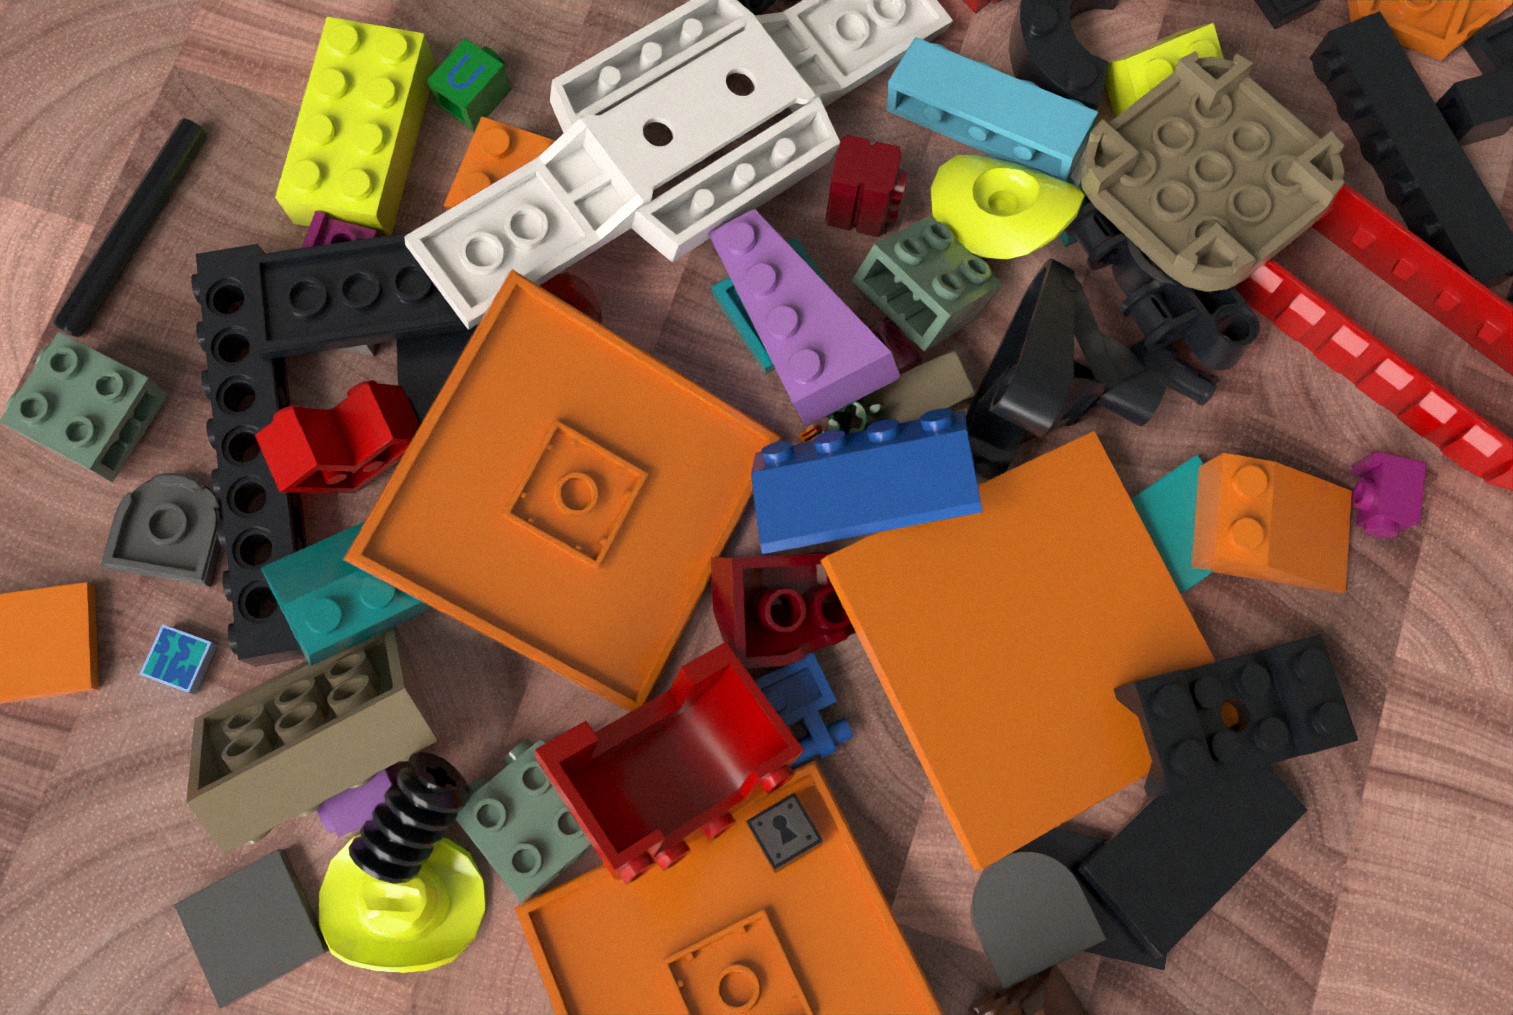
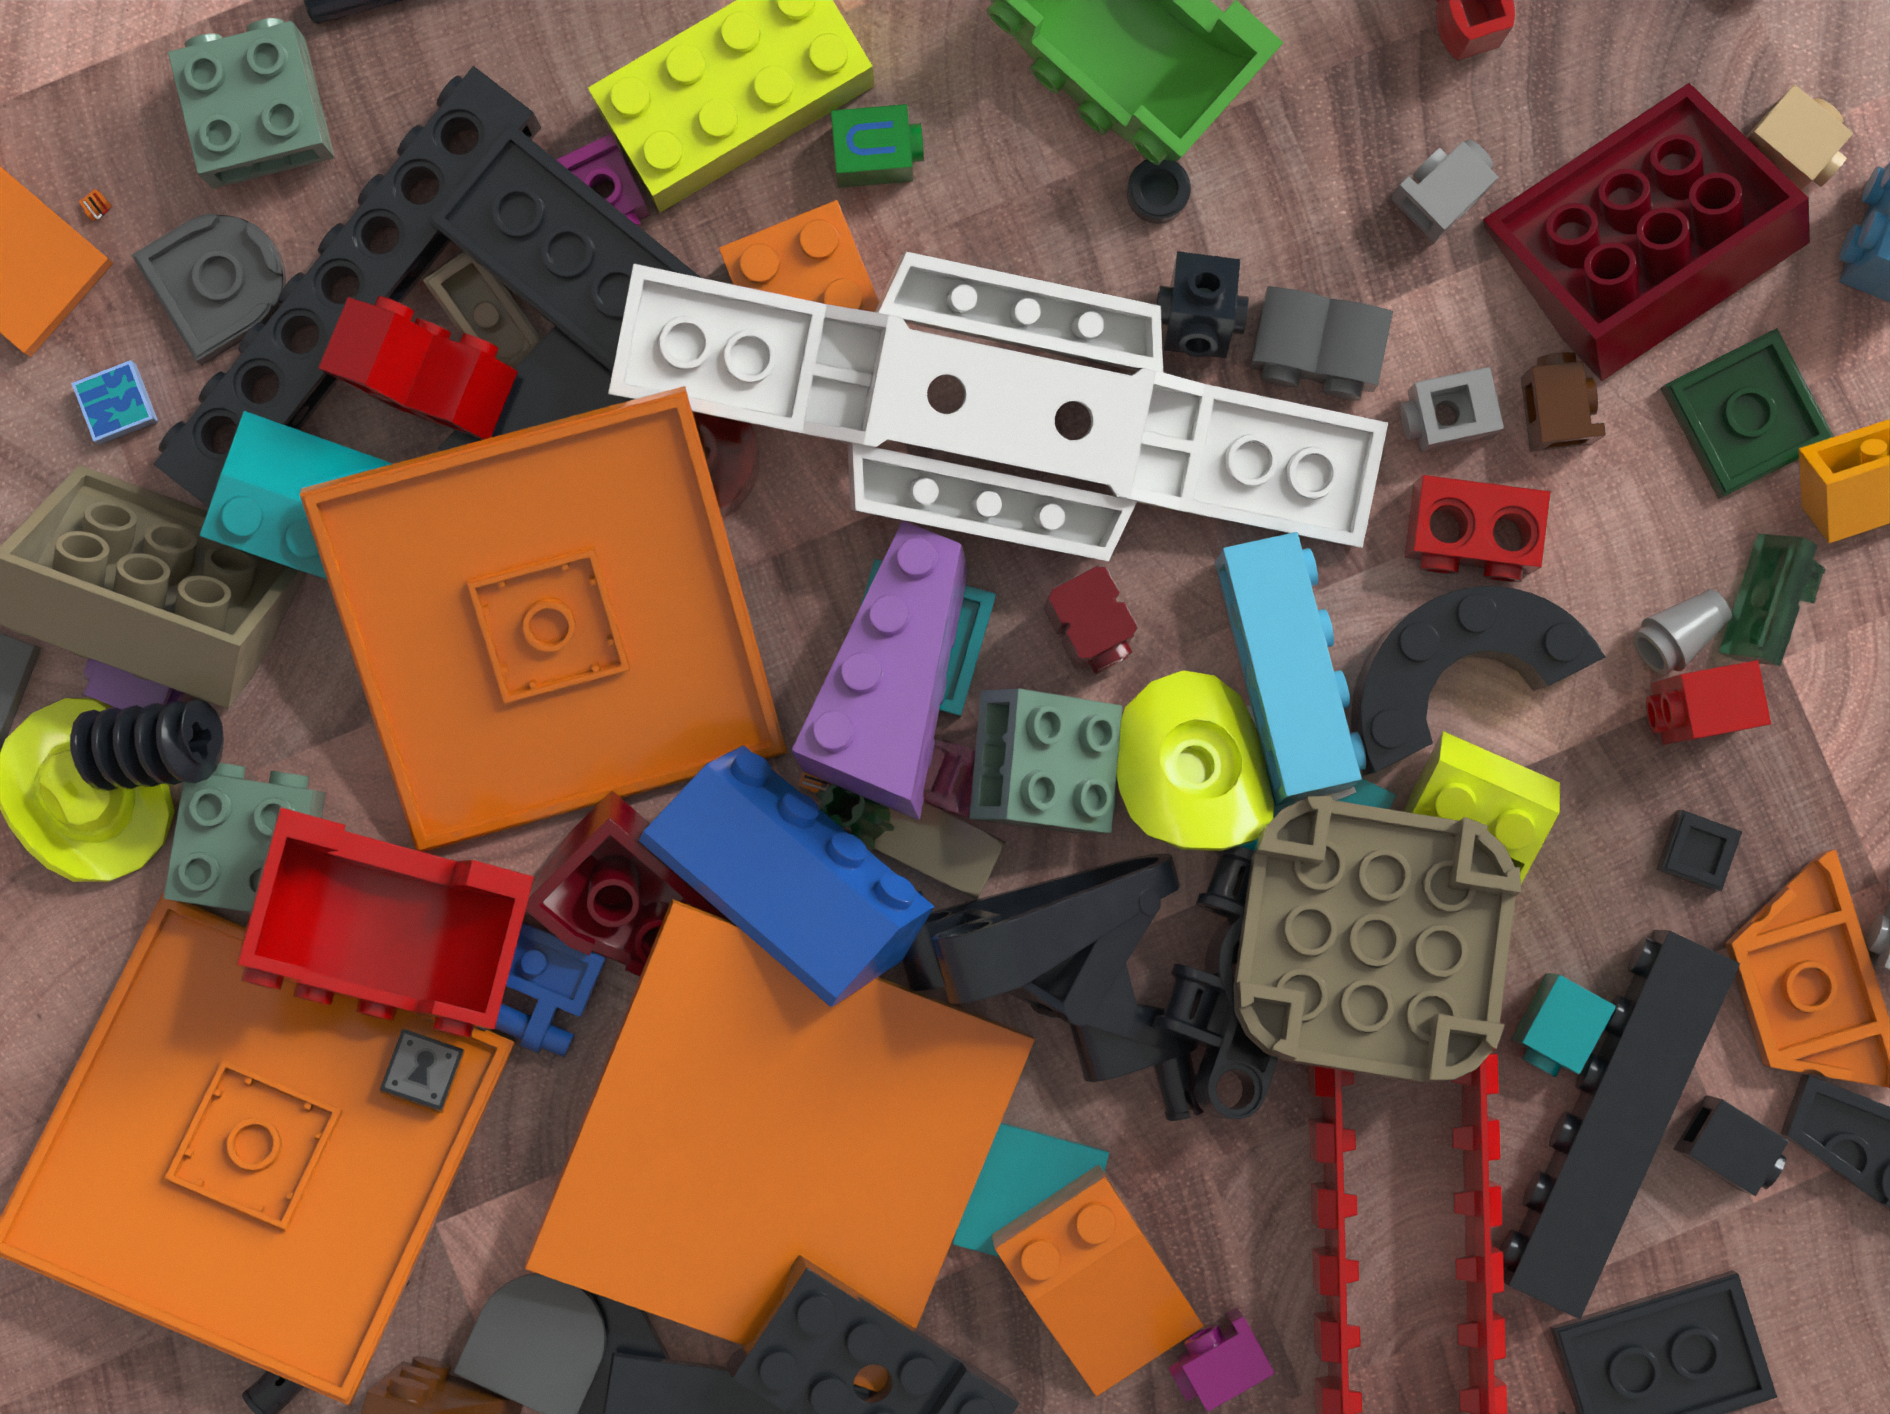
camera: 50 degrees right, 10 degrees up
none -> orange piece [79,188,112,221]
none -> dark tan slope [423,251,542,369]
none -> teal brick [1510,973,1616,1078]

